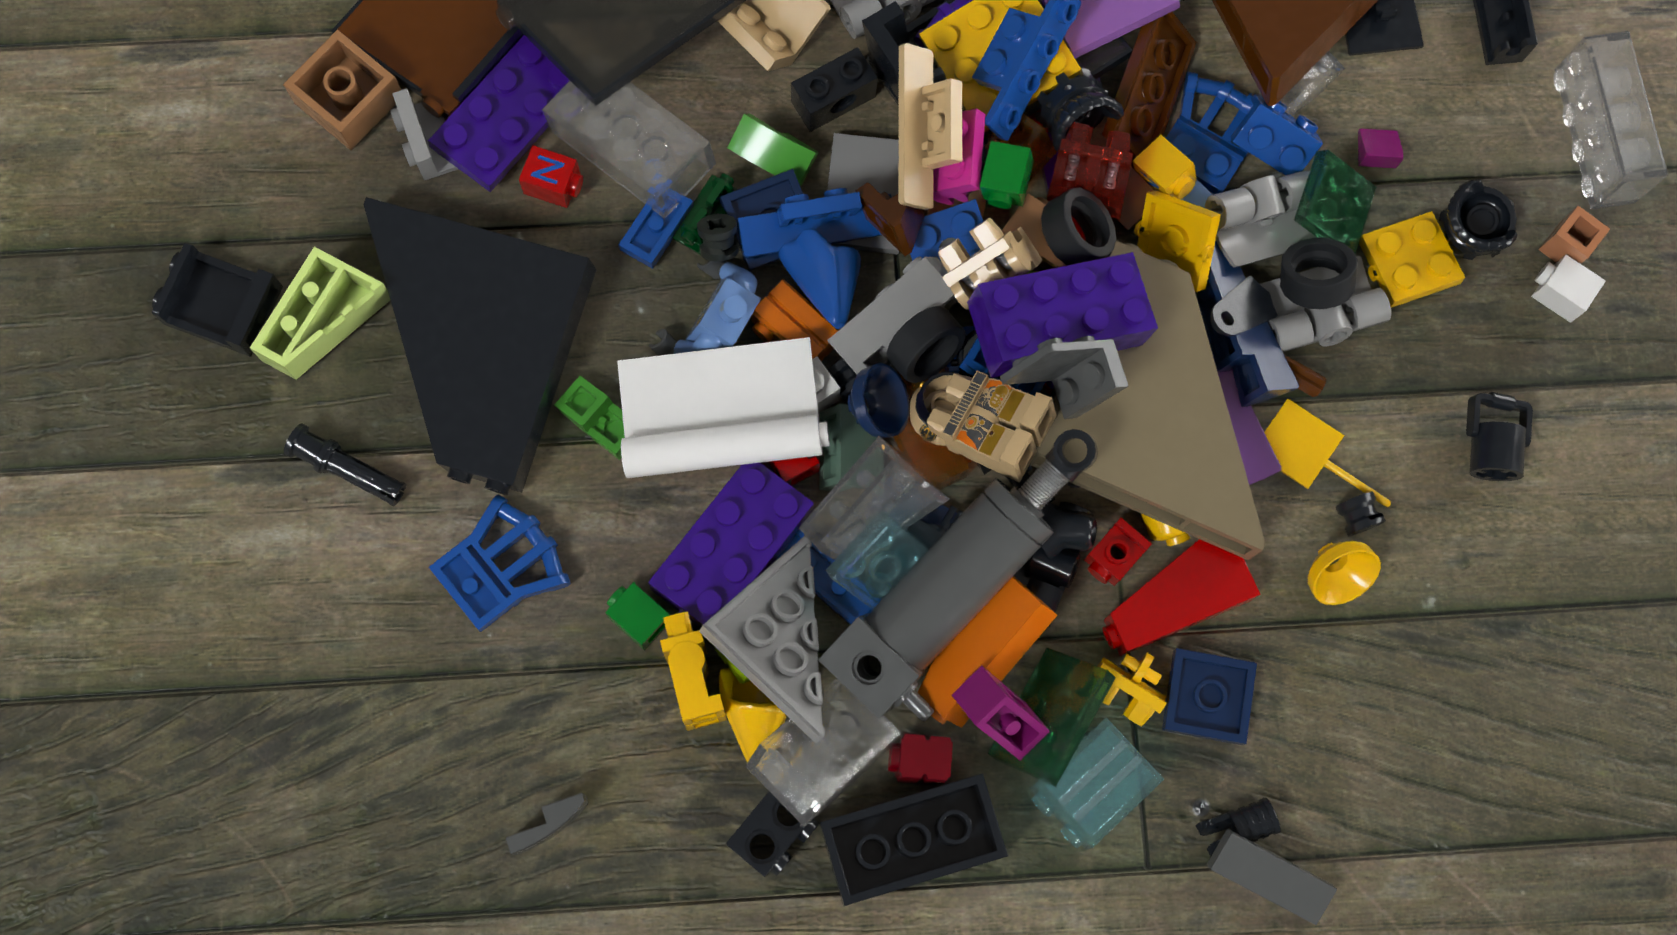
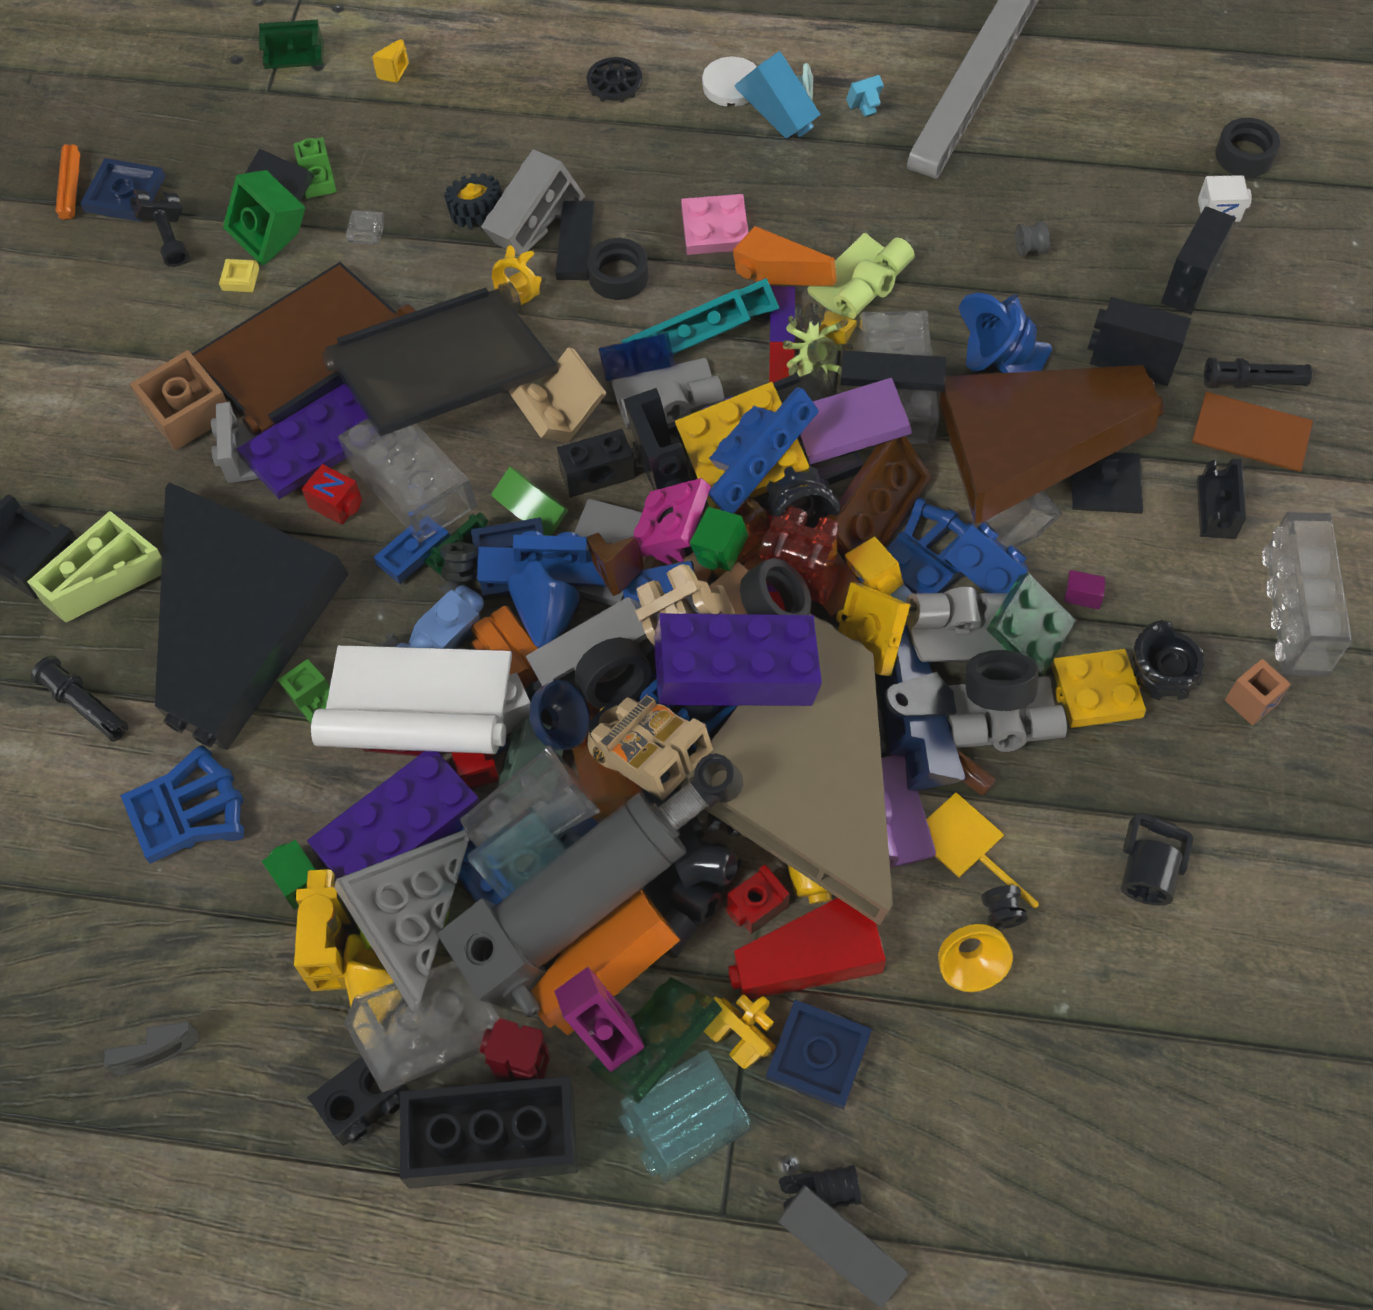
camera: 20 degrees right, 15 degrees down
tan bracket [898,43,962,210] -> none
dark grey bracket [1000,336,1129,419] -> none
white brick [1531,255,1606,323] -> none

